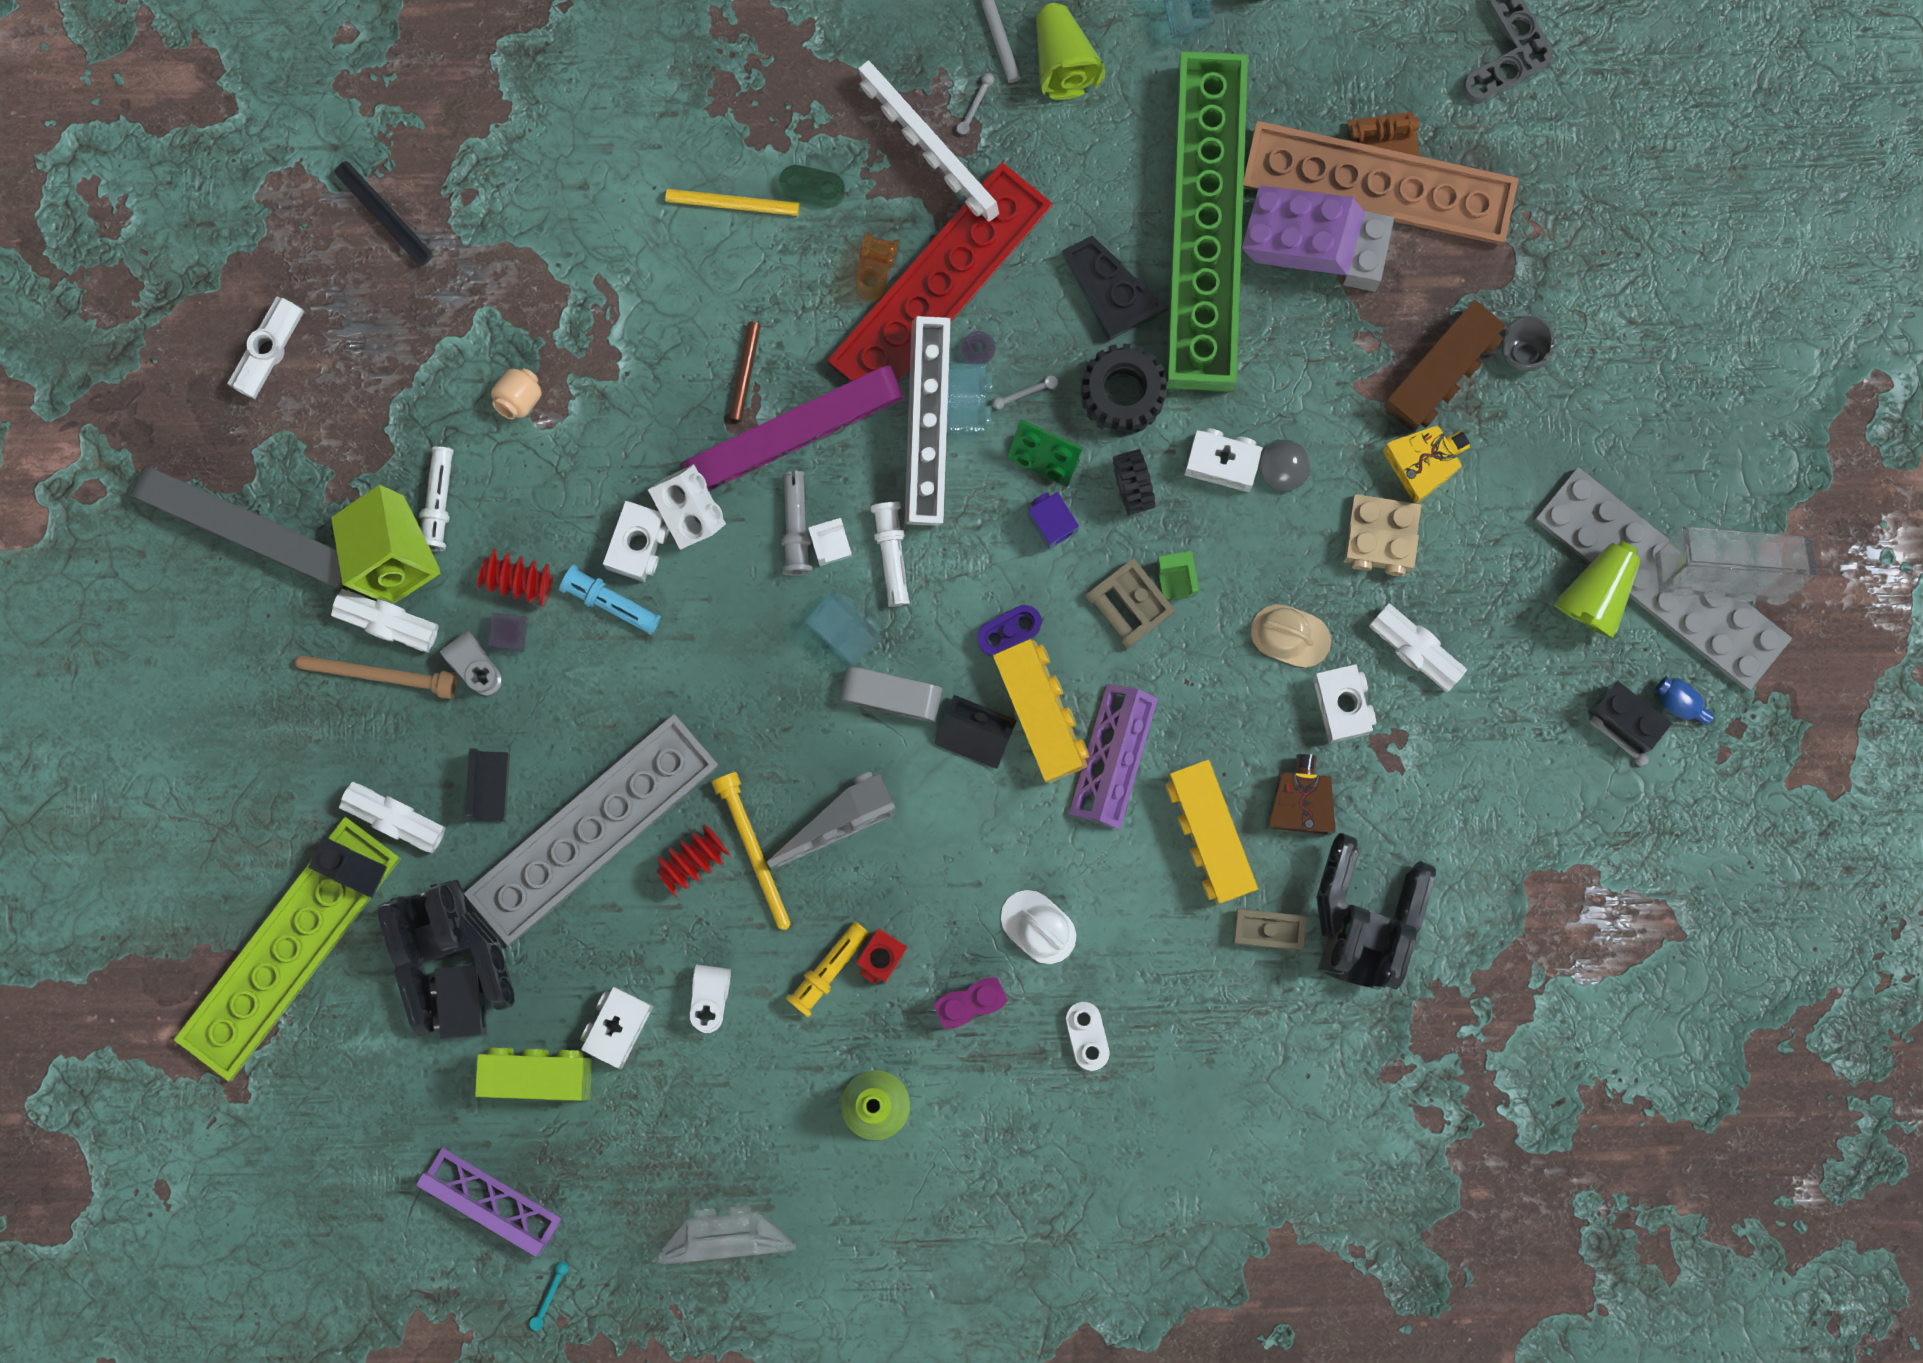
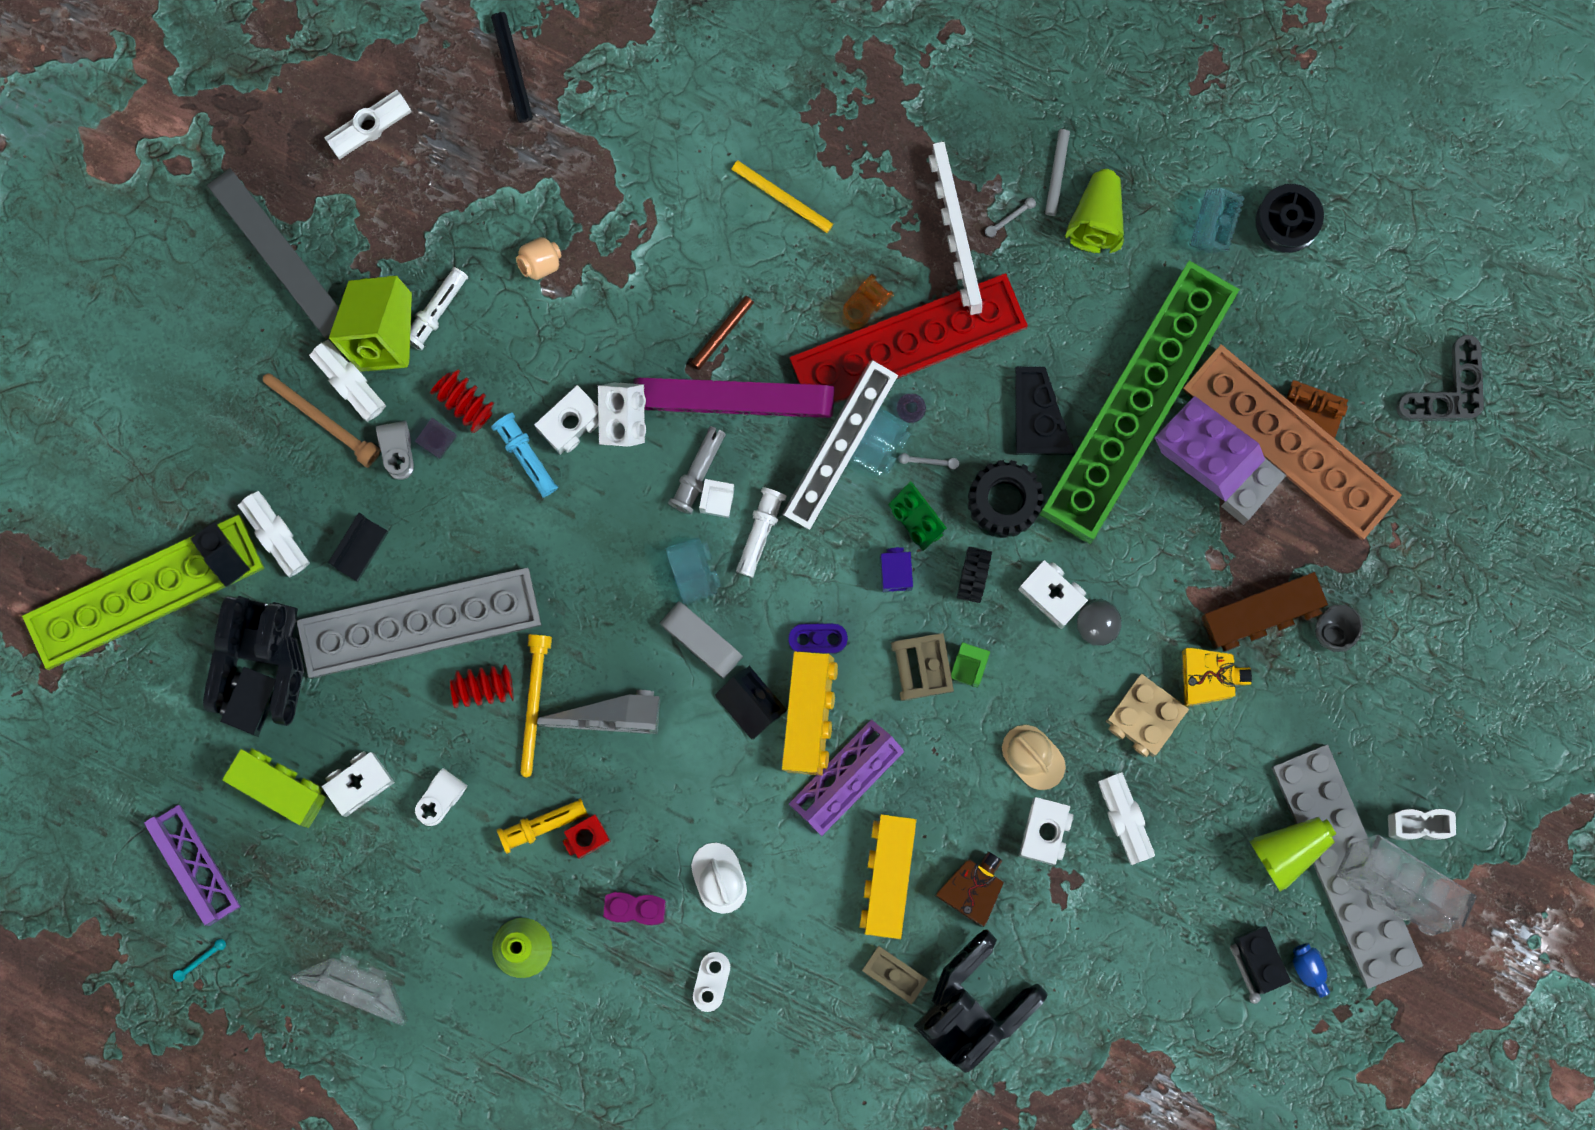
camera: 25 degrees right, 0 degrees up
clear green plate [779,165,845,208] -> none
none -> white brick [1388,809,1456,841]

